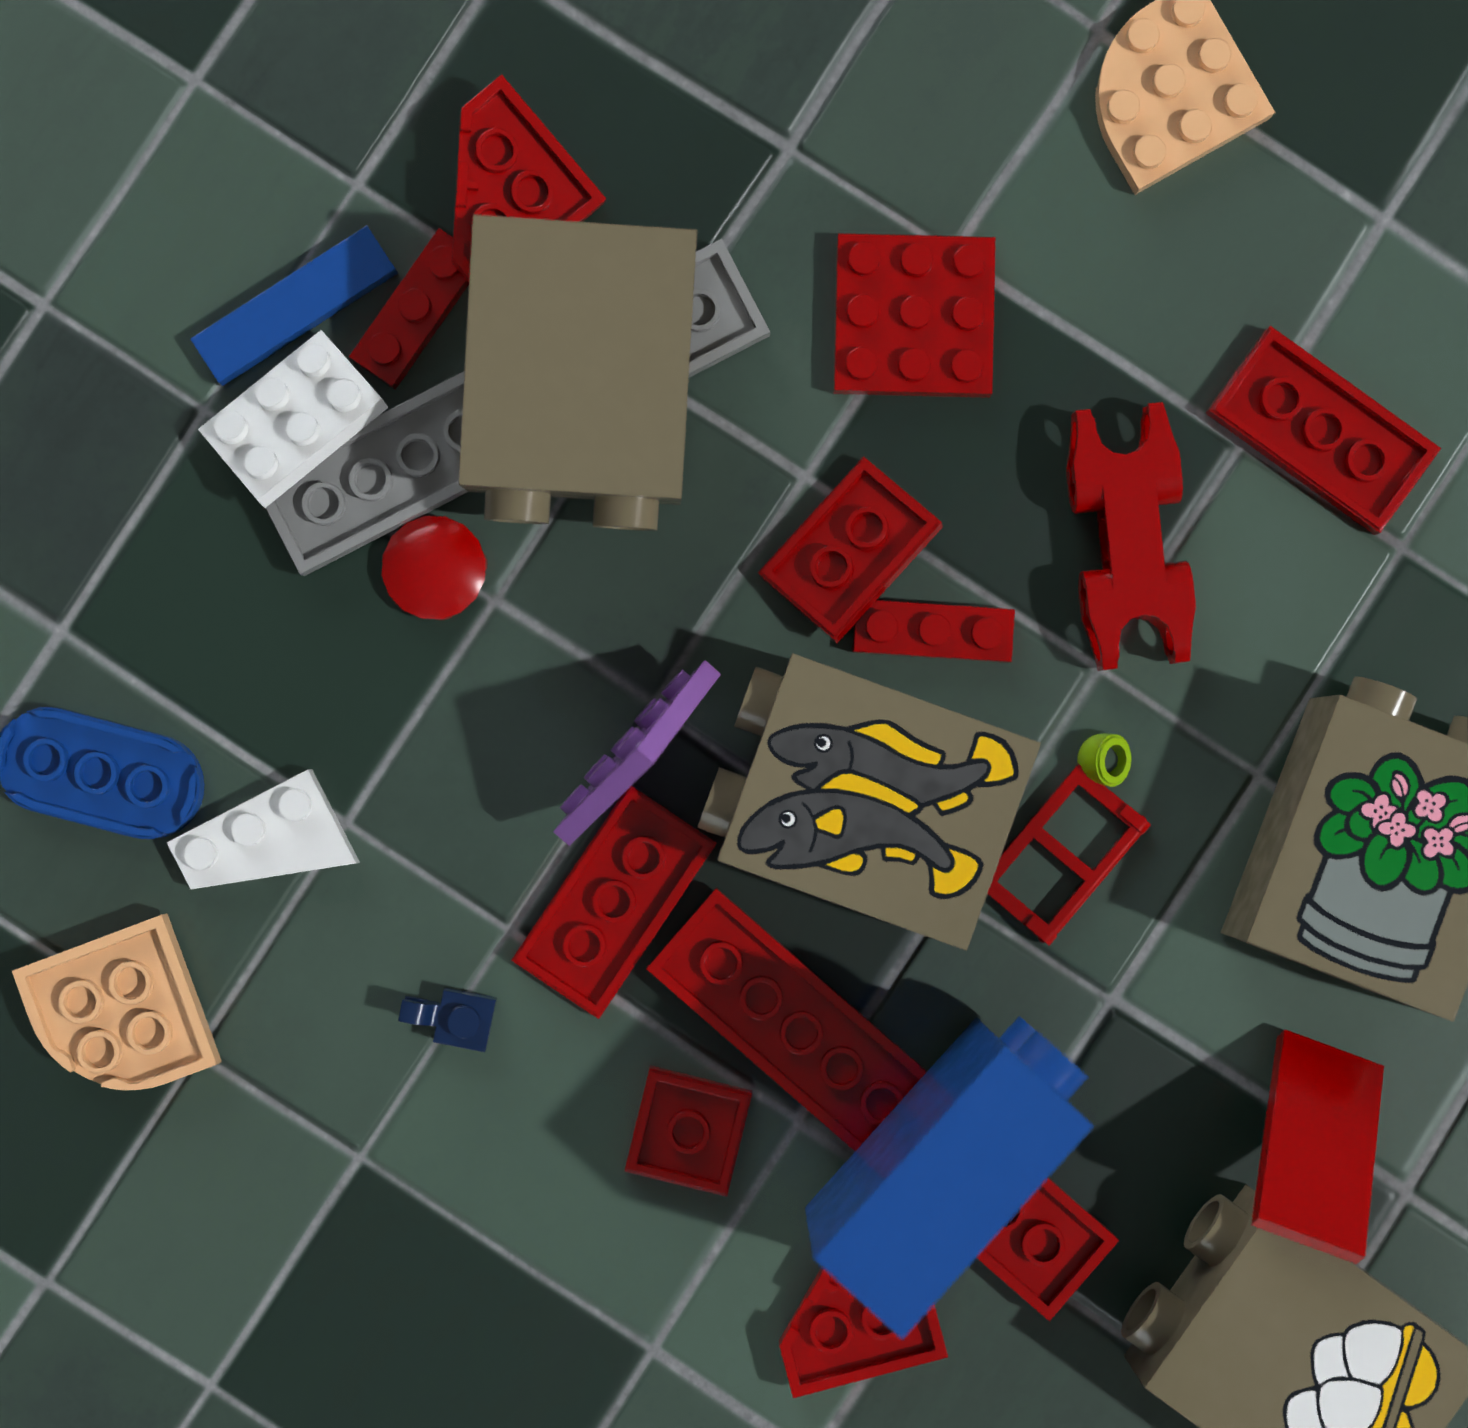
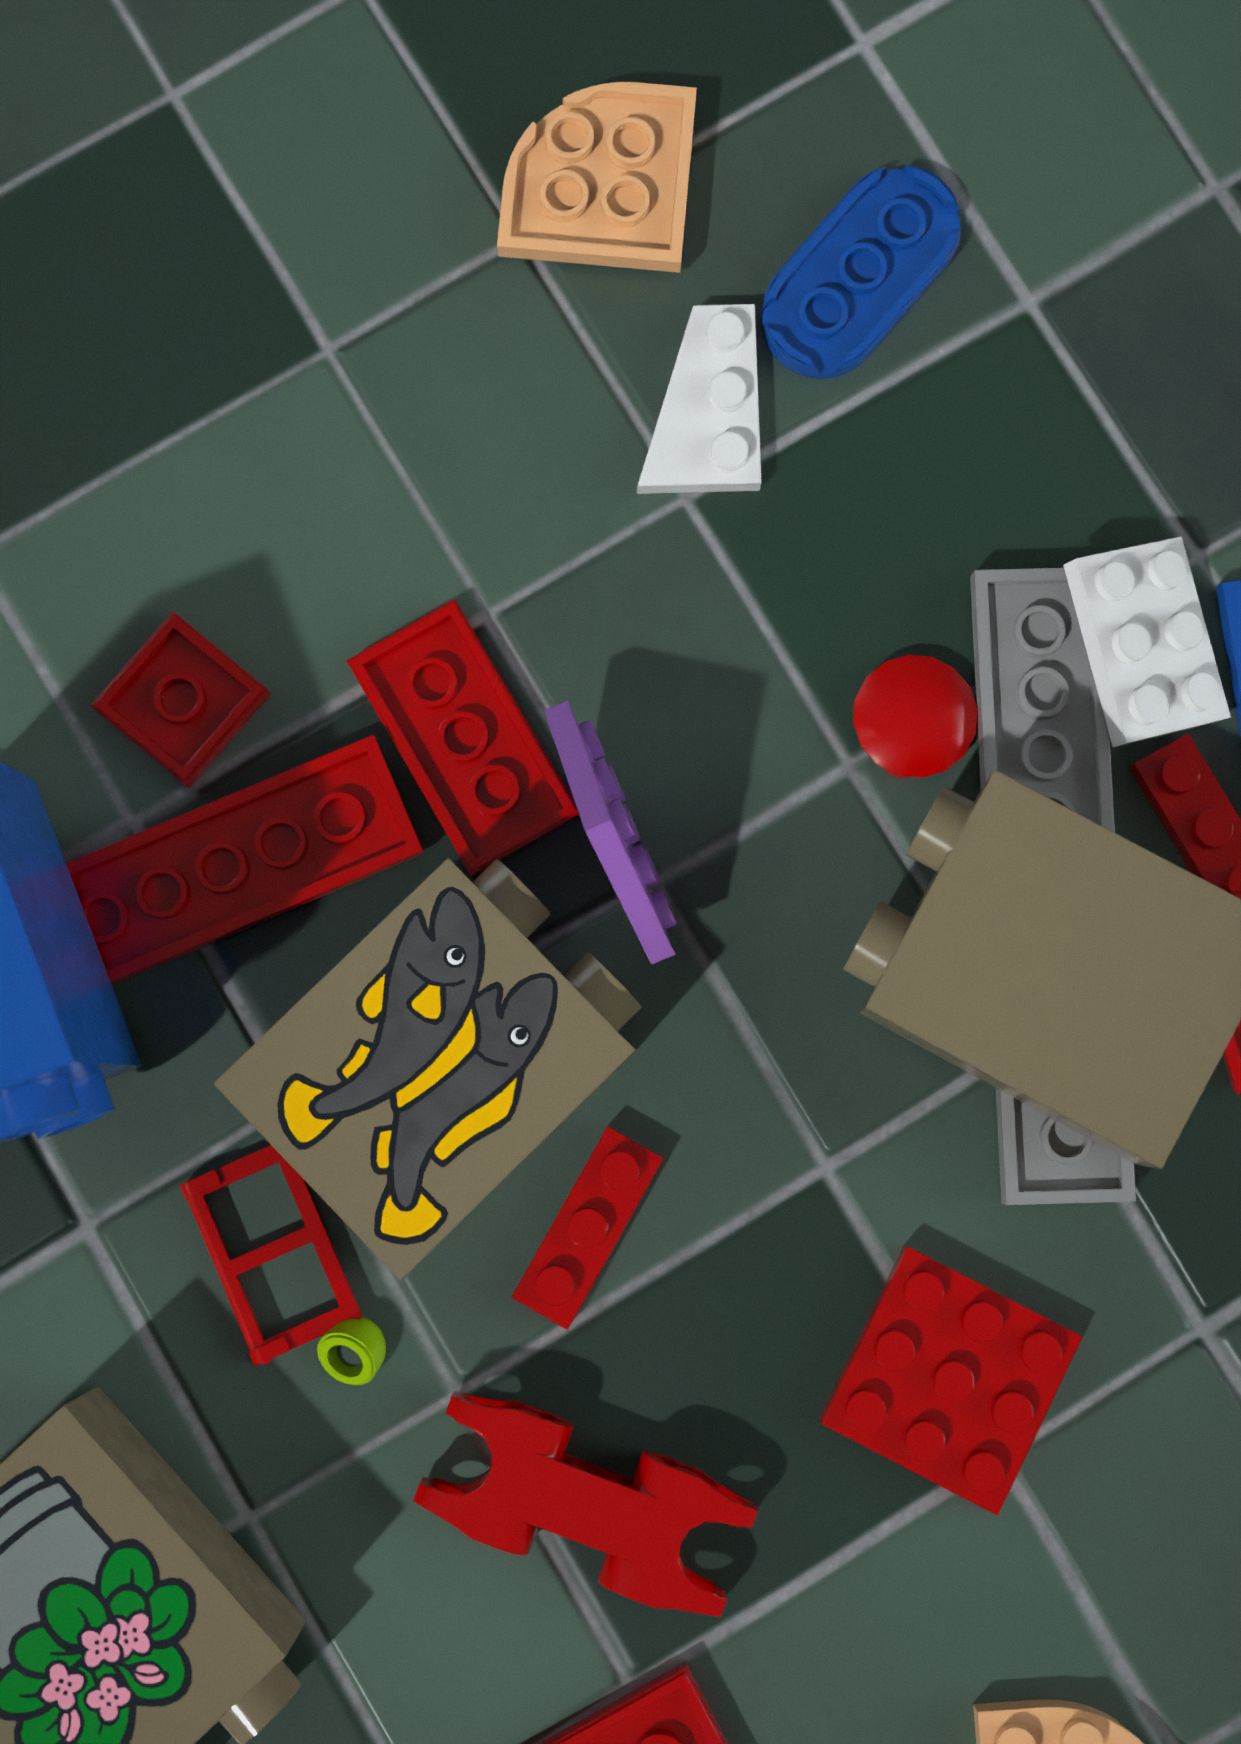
camera: 110 degrees right, 5 degrees down
dark blue plate [398,988,497,1052] -> none
red tile [757,456,943,644] -> none

